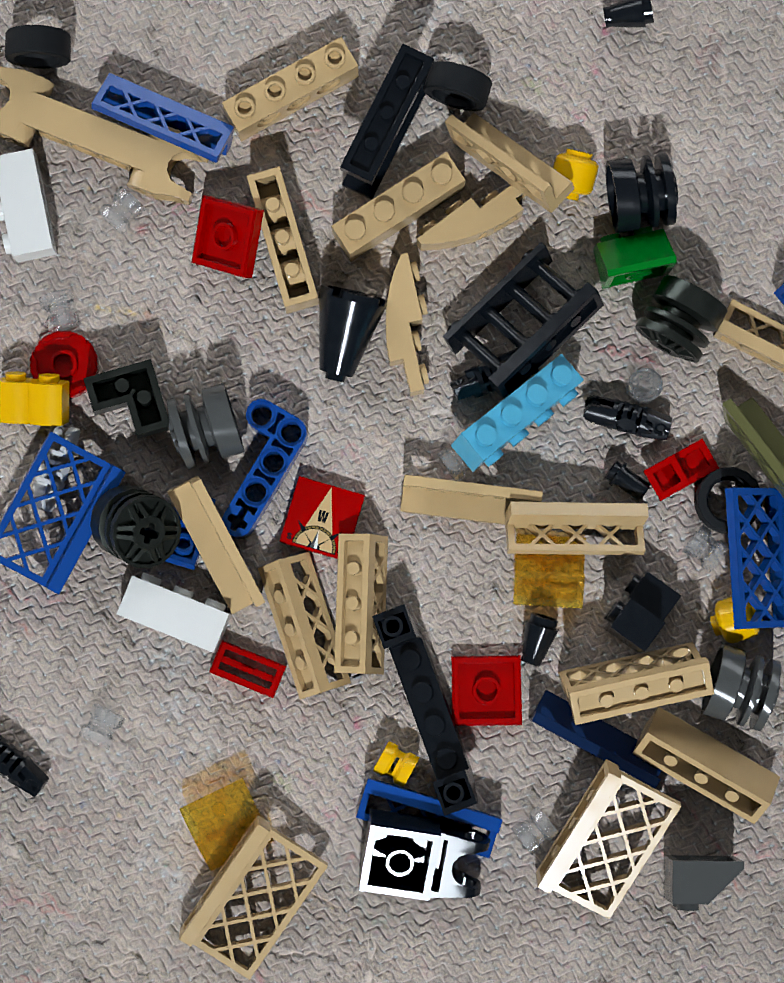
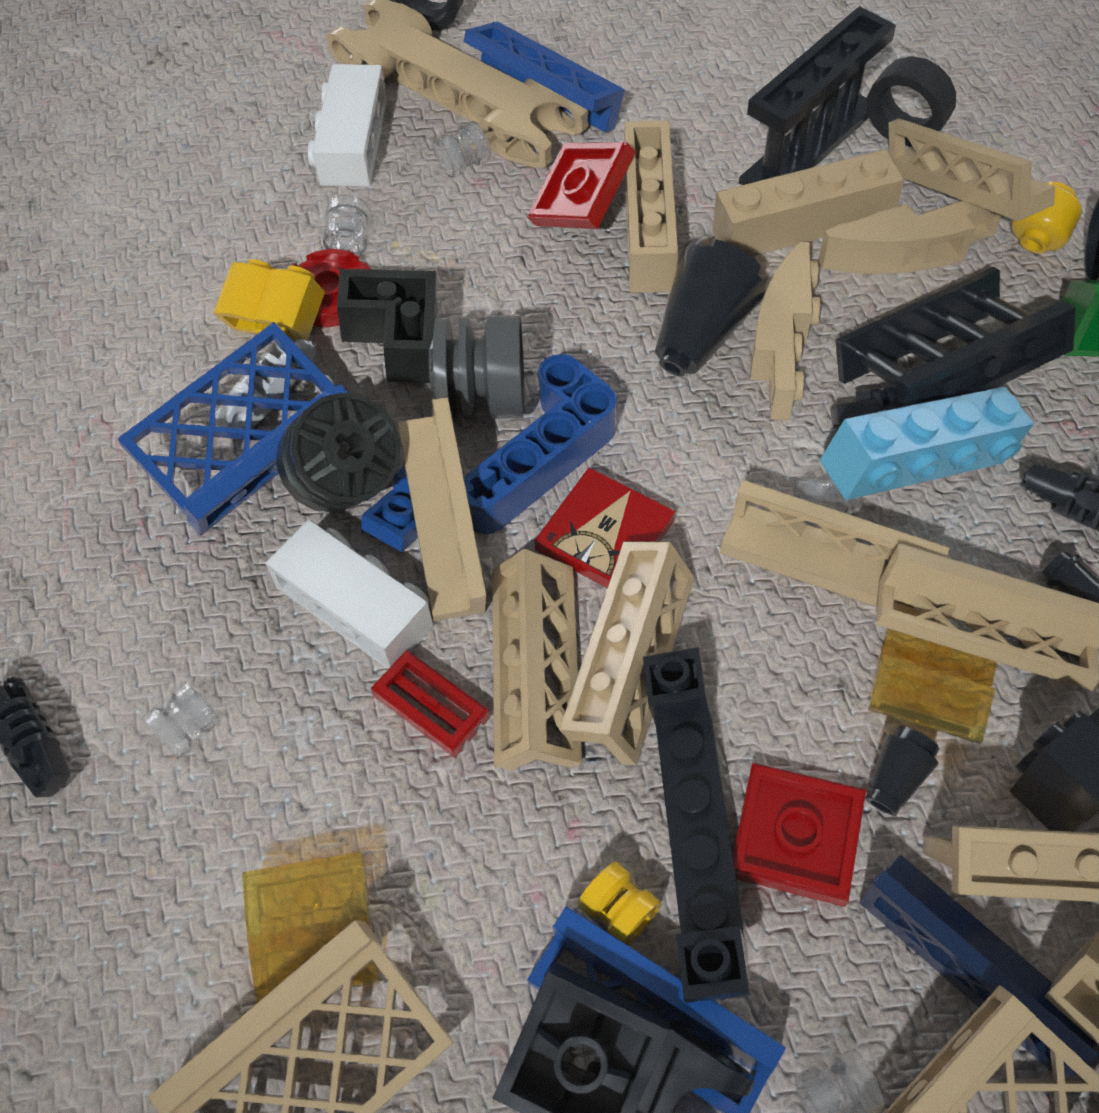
camera: 20 degrees right, 25 degrees down
tan brick [222,36,359,142] -> none

